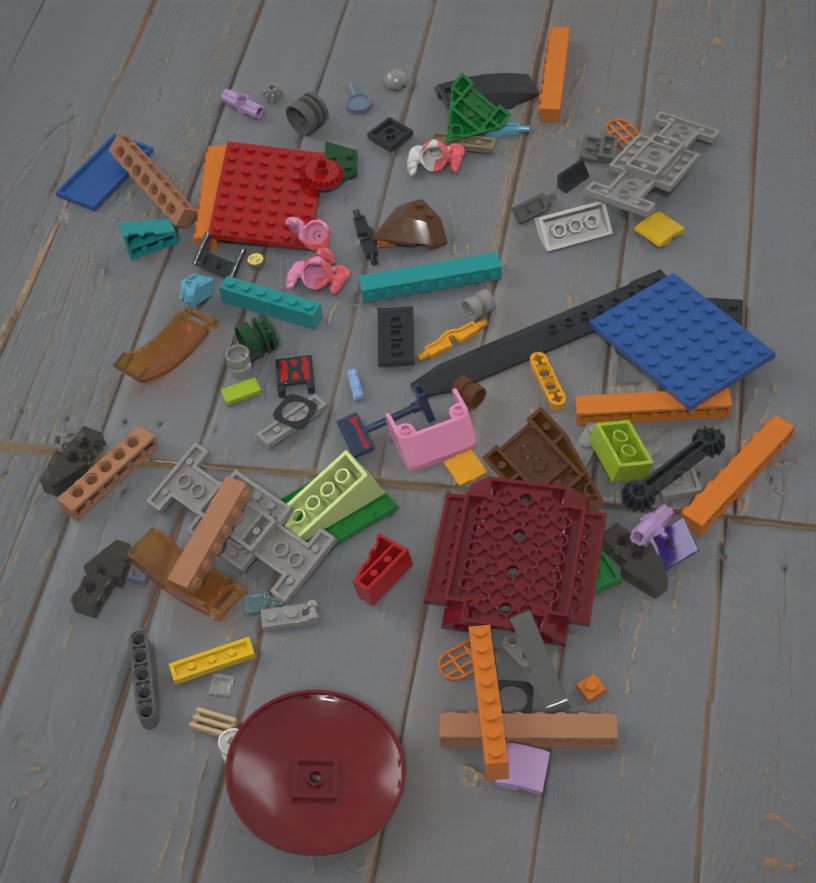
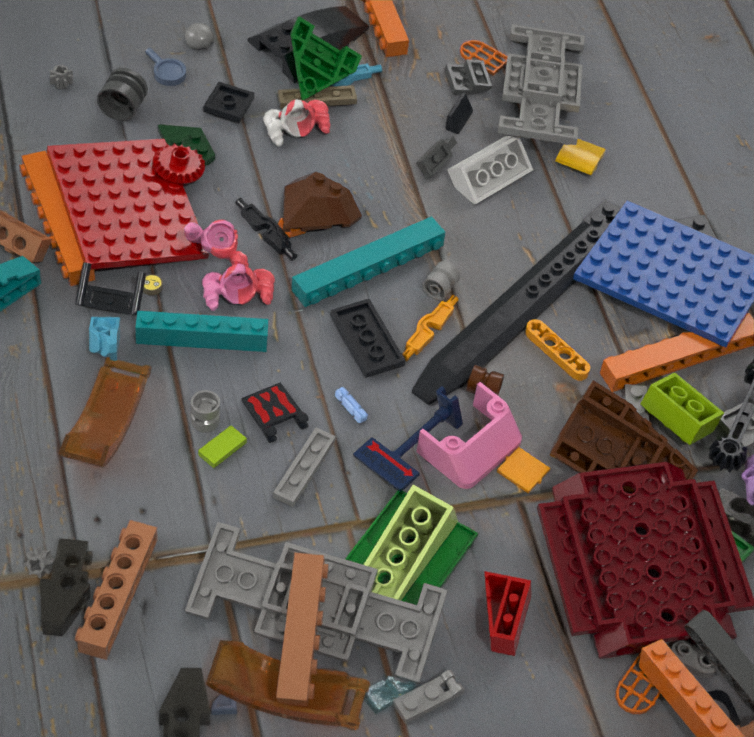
camera: 35 degrees left, 0 degrees up
lavender piece [221,89,265,119] -> none
dark green wheel [234,314,279,360] -> none
black piece [273,394,317,429] -> none

